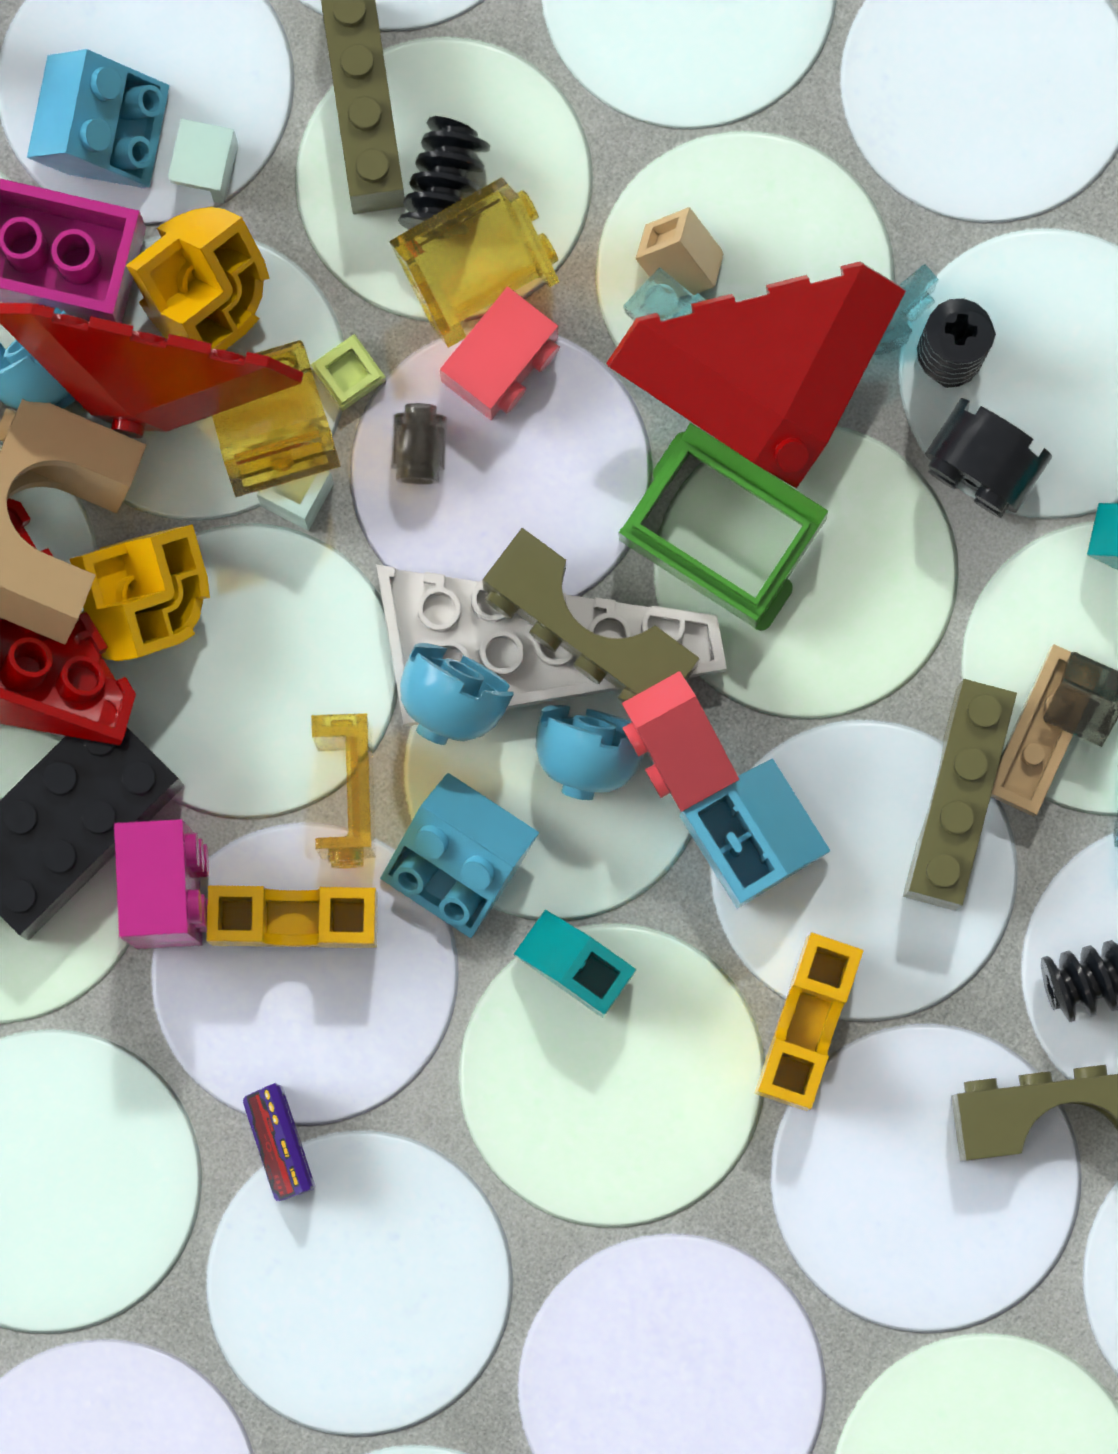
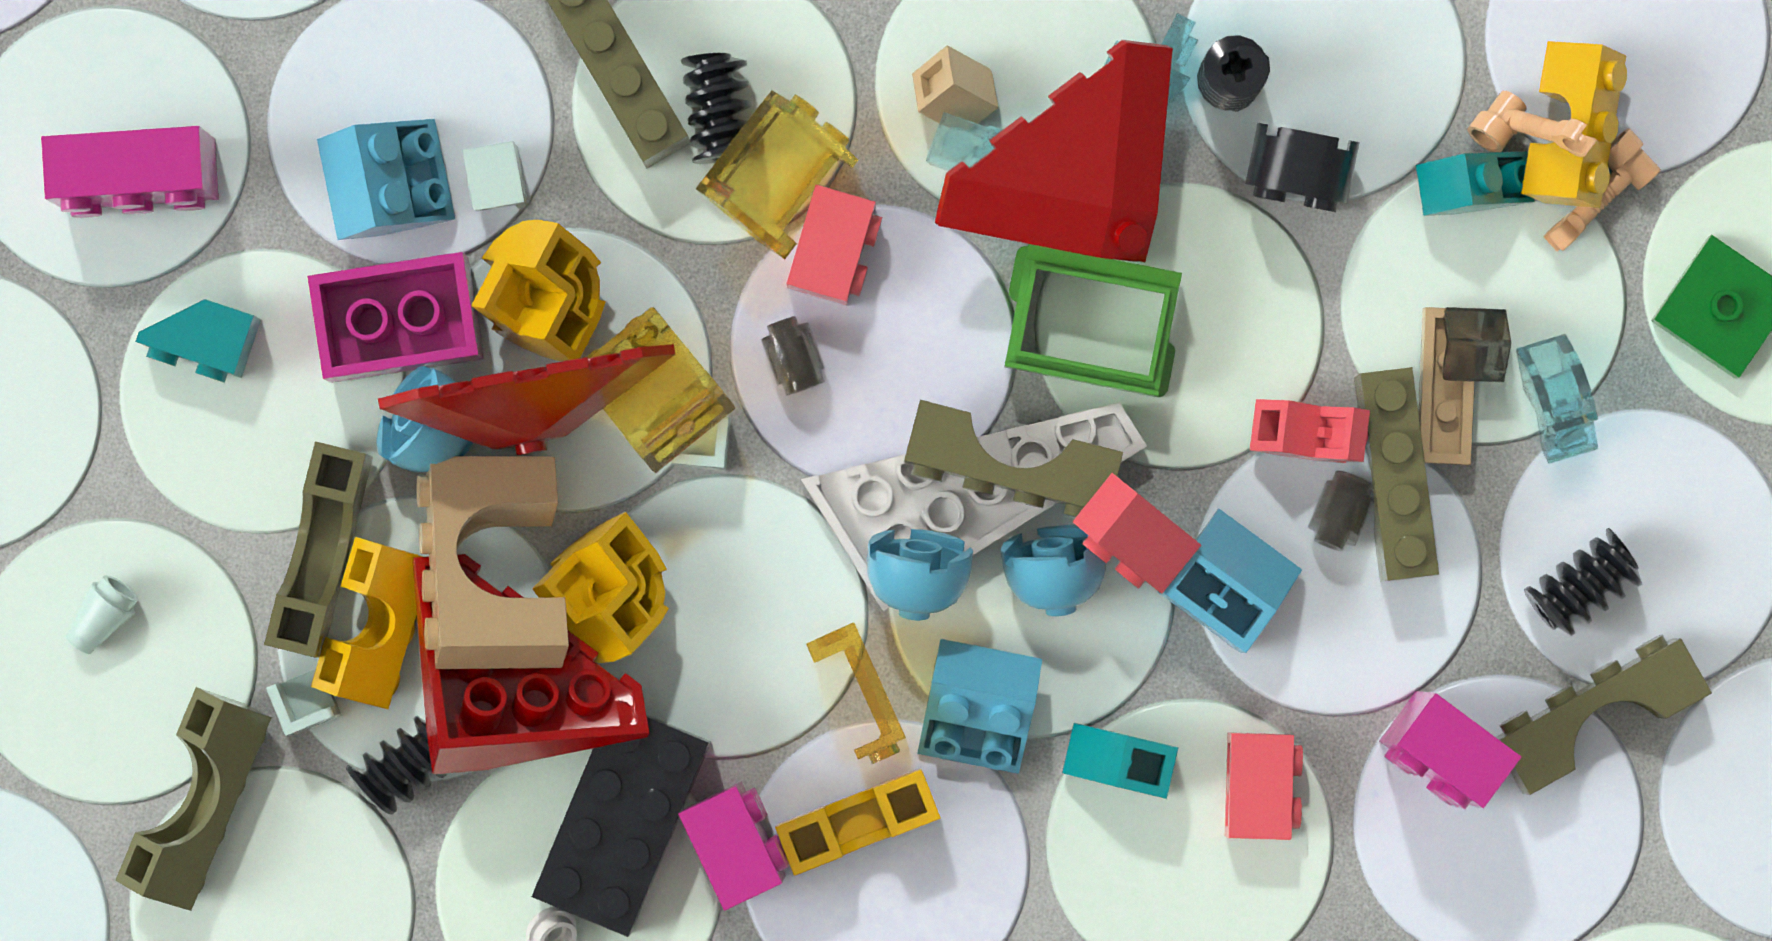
camera: 20 degrees left, 5 degrees up
yellowish green tile [310,334,386,412] -> none
yellow arch [754,932,864,1111] -> none
none -> coral brick [1224,732,1303,840]
none -> coral brick [1250,399,1370,463]
none -> clear smoke brick [1308,470,1374,552]
none -> dark pink brick [1379,691,1521,810]

